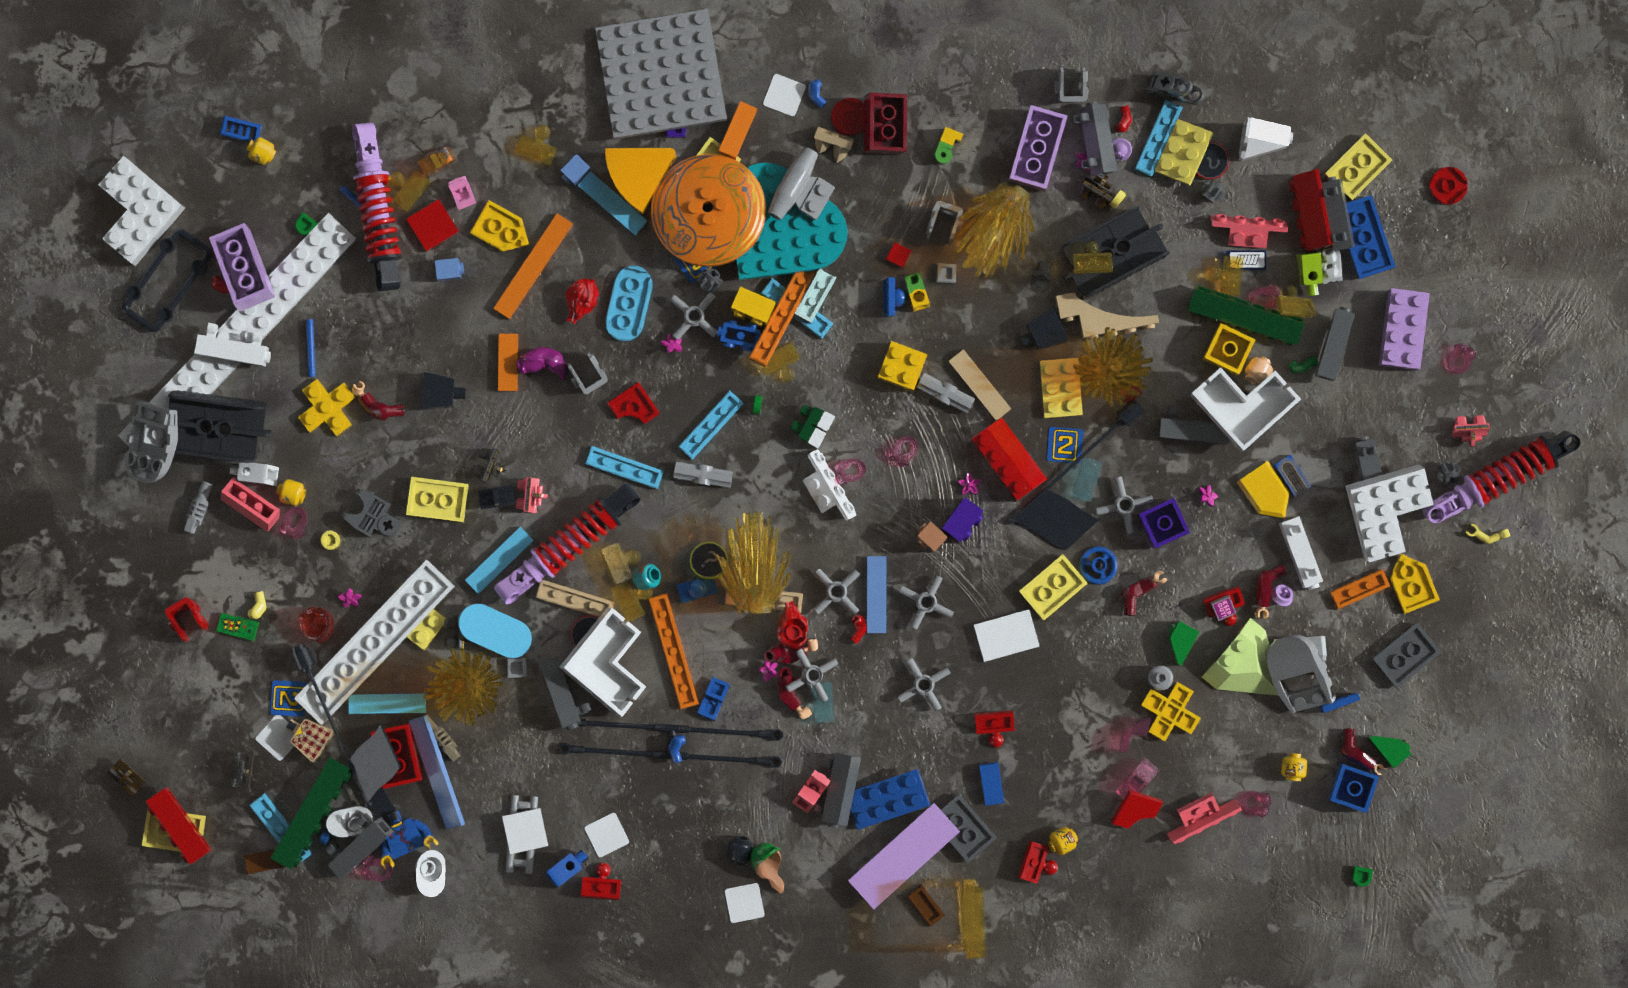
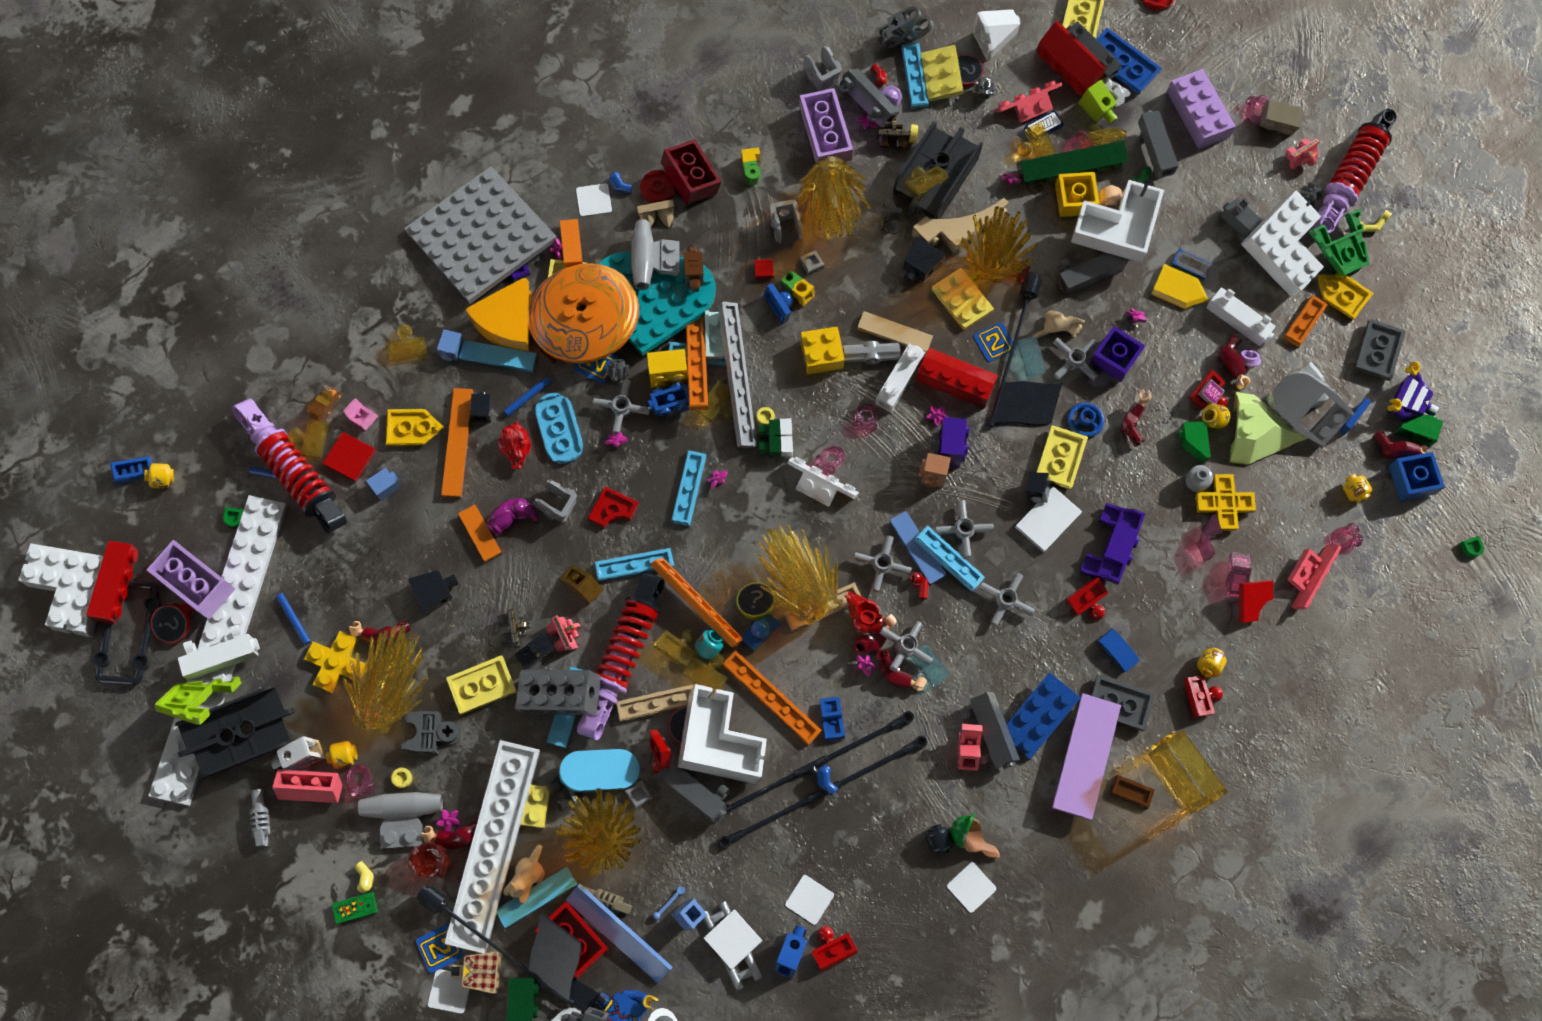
camera: 30 degrees left, 15 degrees down
light grey slope [125,401,178,483] -> none
red piece [165,597,209,642] -> none
light grey piece [673,462,733,488] -> none
green tile [752,395,763,415] -> none
none -> red brick [86,541,138,624]
none -> black tile [151,604,191,644]
none -> lime wing [154,677,241,725]
none -> clear yellow plant [343,625,429,733]
none -> light grey plate [358,792,443,848]
none -> dark red arm [421,817,479,849]
none -> black brick [470,392,493,422]
none -> blue bar [503,376,552,416]
none -> tan animal [503,845,545,904]
none -> dark grey brick [515,670,601,716]
none -> dark pink plant [550,239,563,260]
none -> pearl gold slope [560,565,604,604]
none -> red plate [649,729,672,774]
none -> orange tile [650,558,743,647]
none -> medium blue hinge [652,886,685,921]
none -> medium blue brick [671,899,707,930]
none -> reddish brown piece [684,246,704,292]
none -> dark pink plant [706,470,728,489]
none -> light grey plate [718,302,757,448]
none -> light yellow tile [756,407,775,425]
none -> white brick [875,344,925,413]
none -> medium azure tile [914,526,985,592]
none -> dark pink plant [1000,172,1022,186]
none -> black brick [1026,472,1051,503]
none -> tan animal [1032,310,1085,340]
none -> dark purple bracket [1080,503,1145,585]
none -> yellow head [1202,404,1230,429]
none -> dark tan brick [1259,99,1303,135]
none -> green wing [1309,209,1369,277]
none -> torso [1387,362,1439,421]

